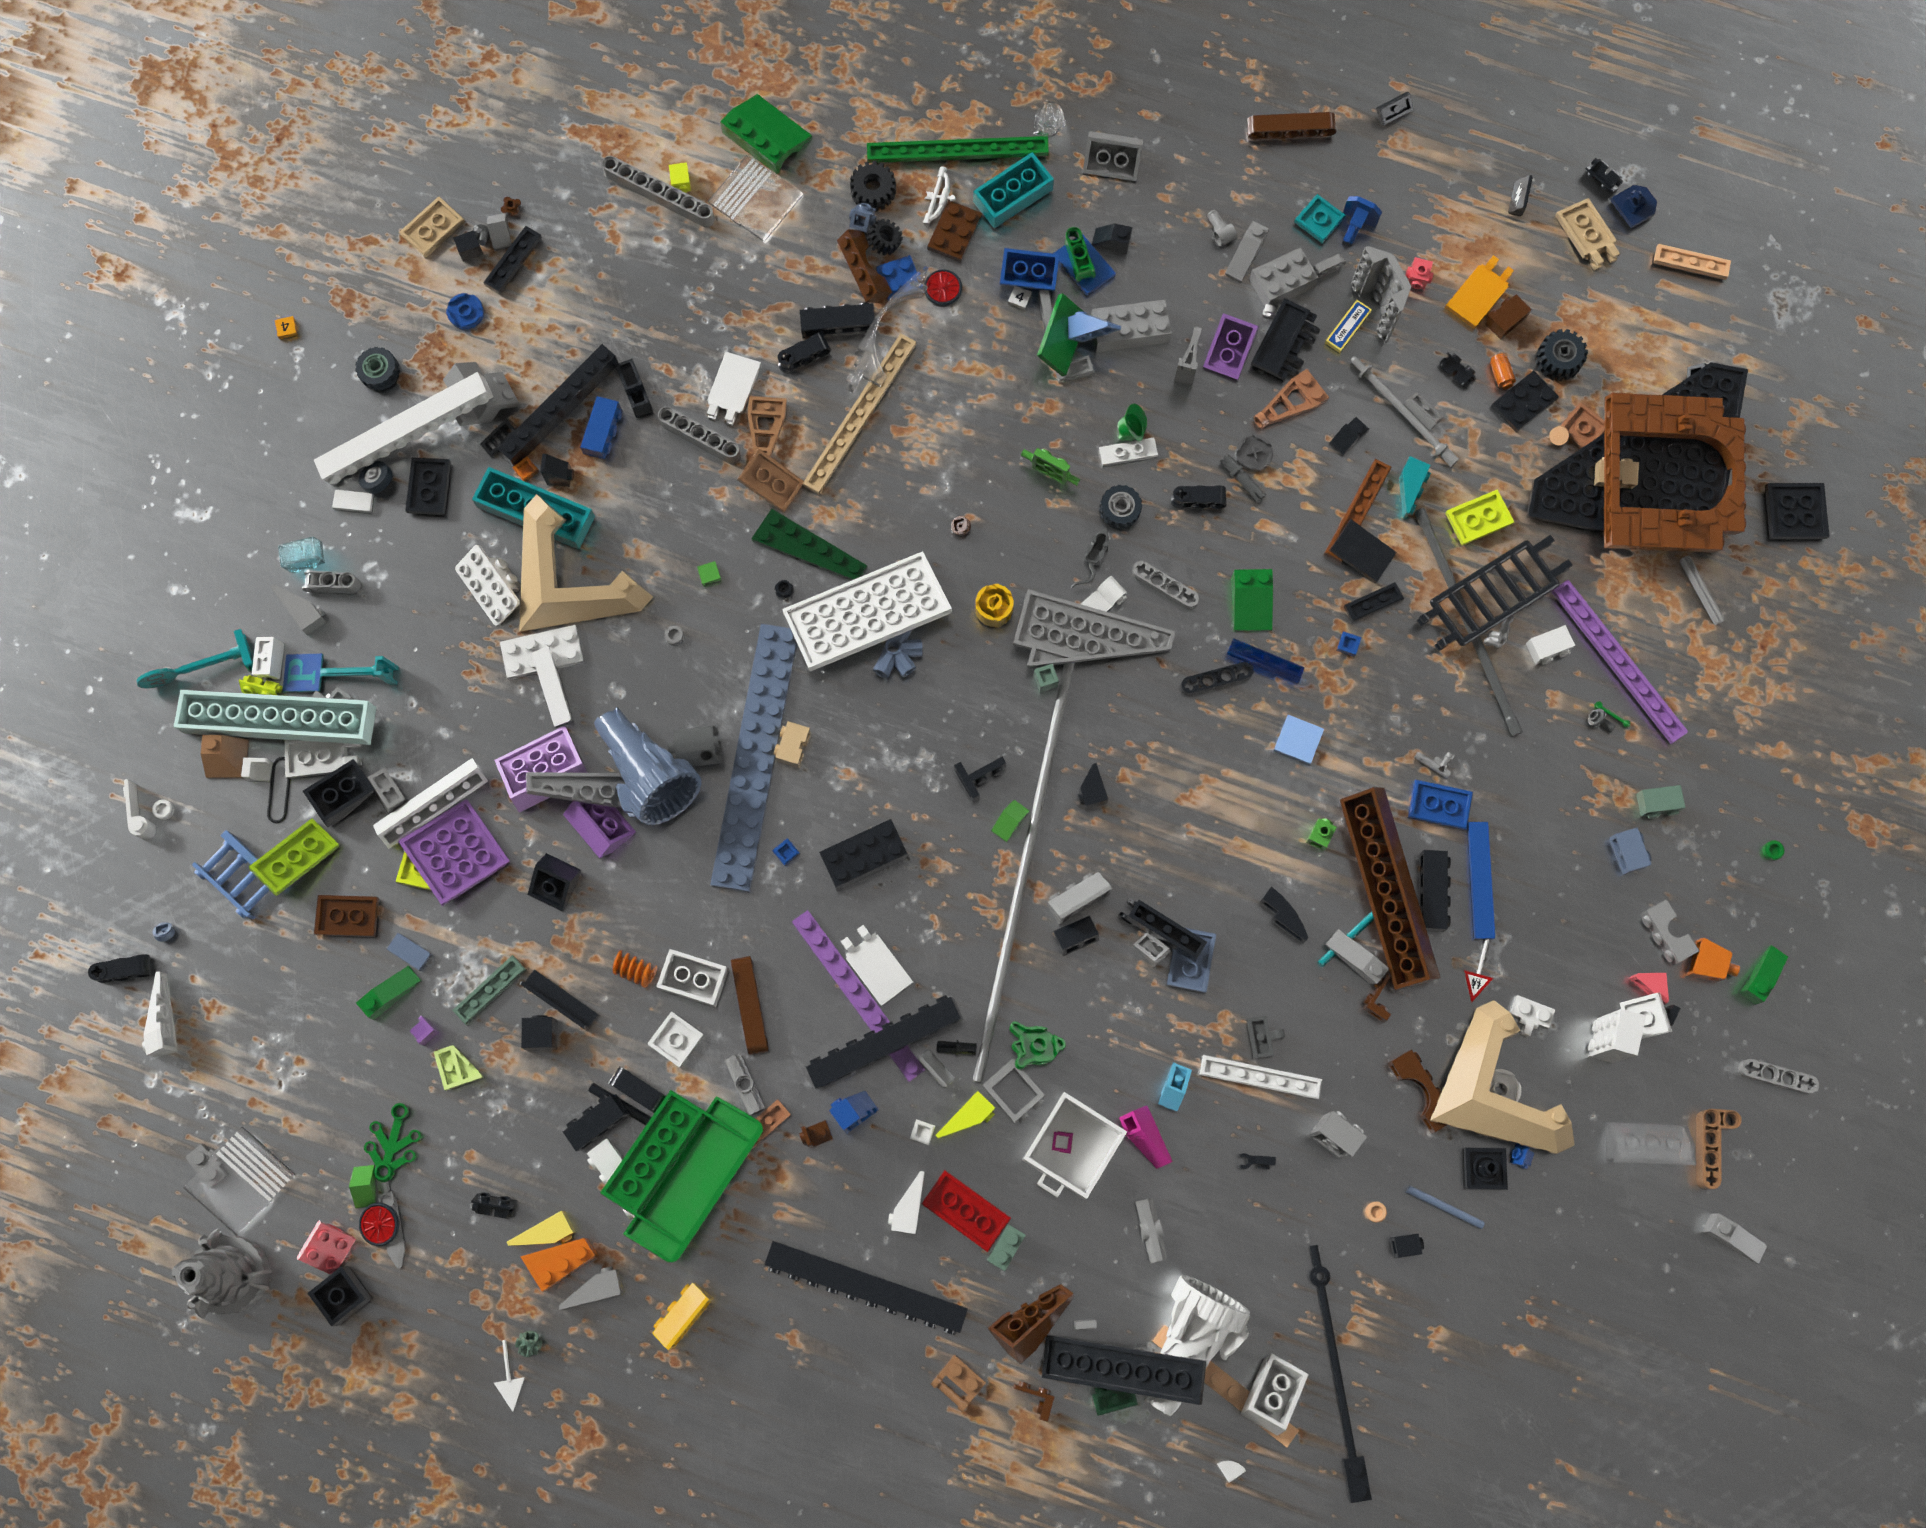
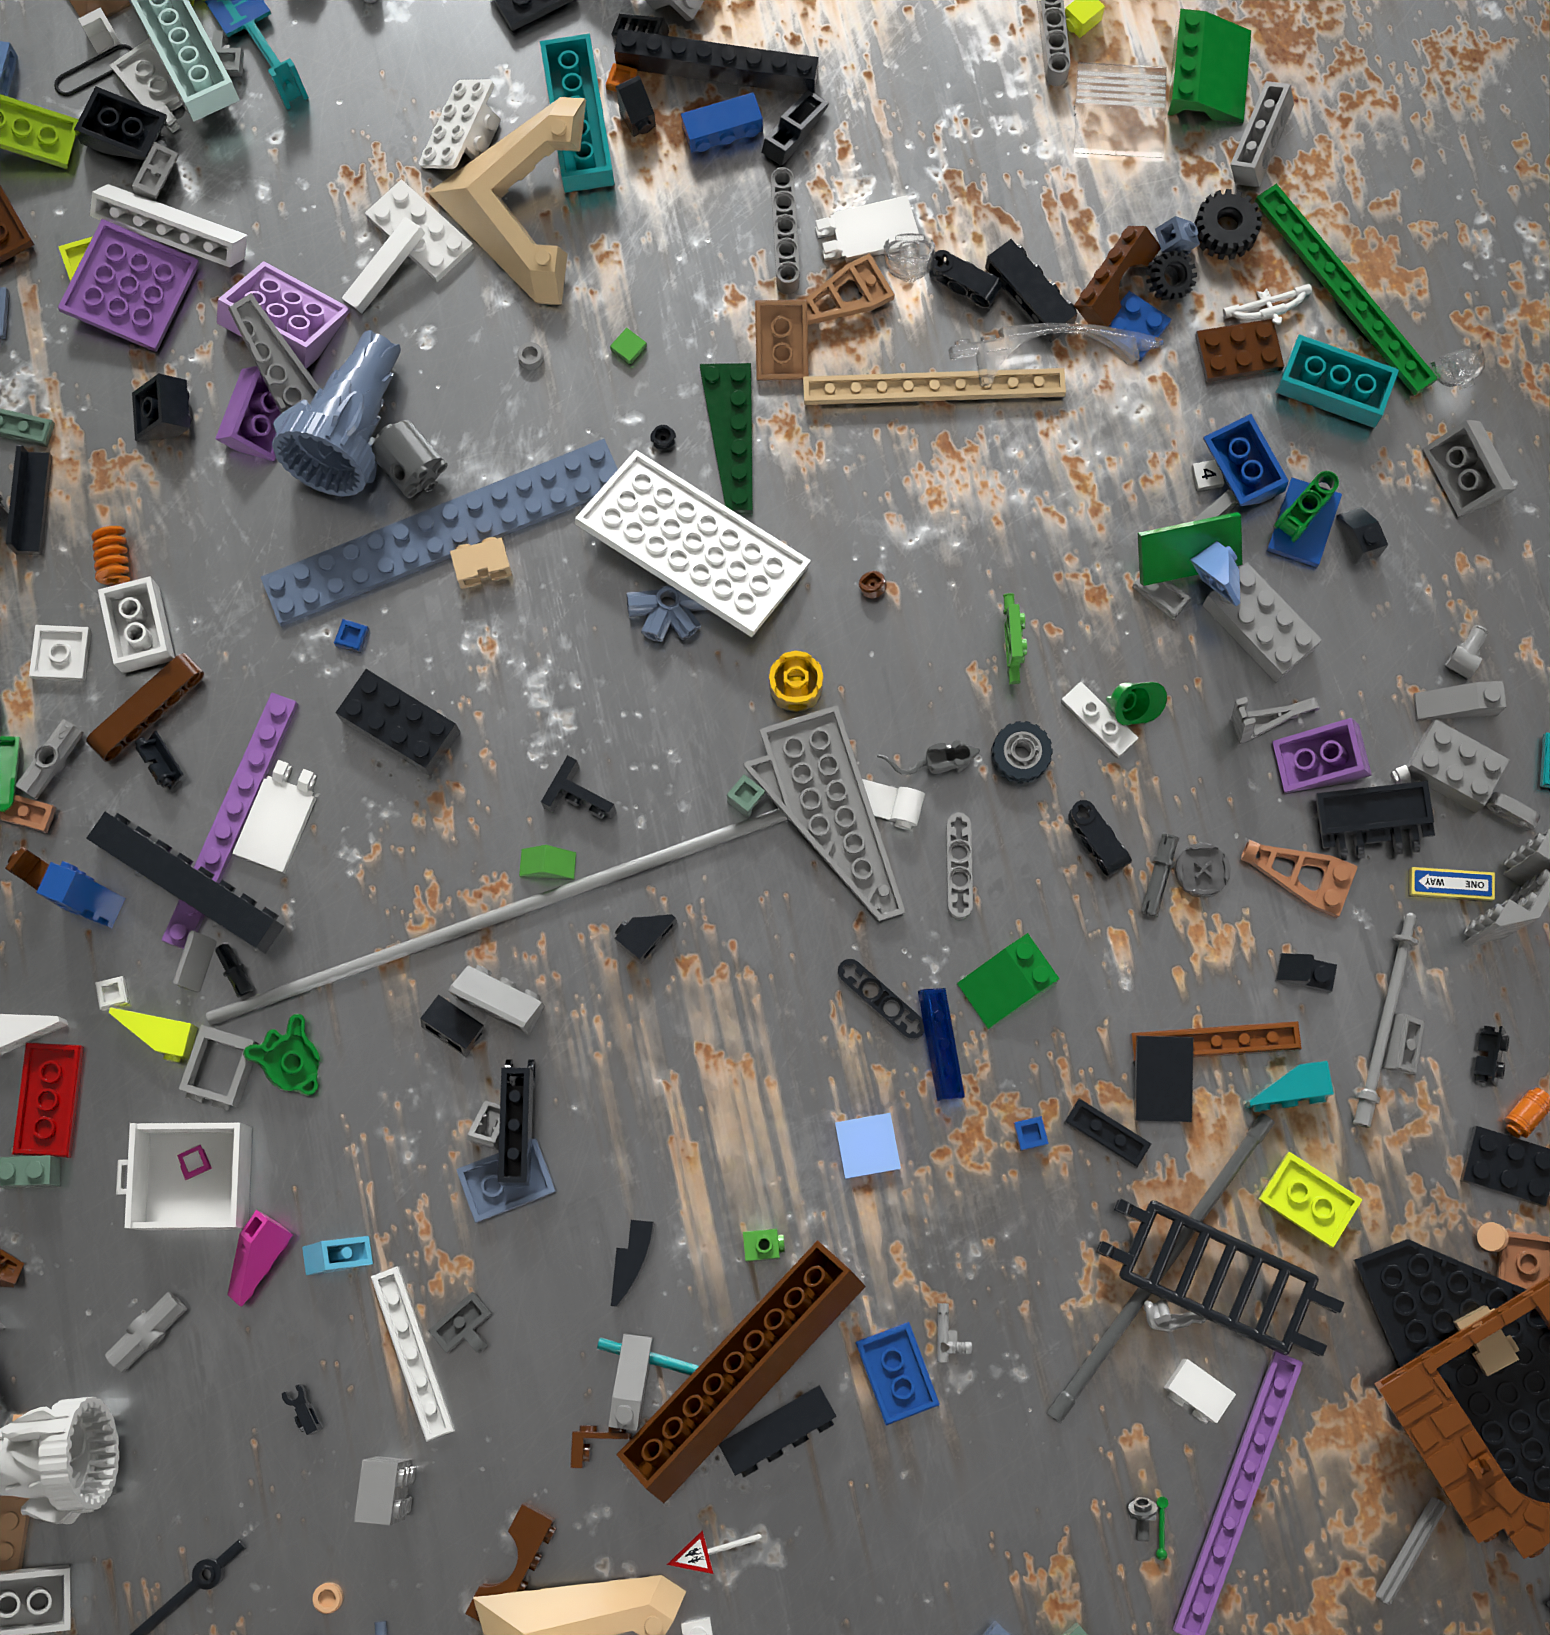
camera: 60 degrees right, 0 degrees up
red wheel [924,269,963,306] -> none
blue tile [1467,822,1495,939] -> none
none -> black hinge [135,731,183,790]
none -> clear cylinder [883,233,935,283]
none -> light grey brick [1230,81,1294,187]

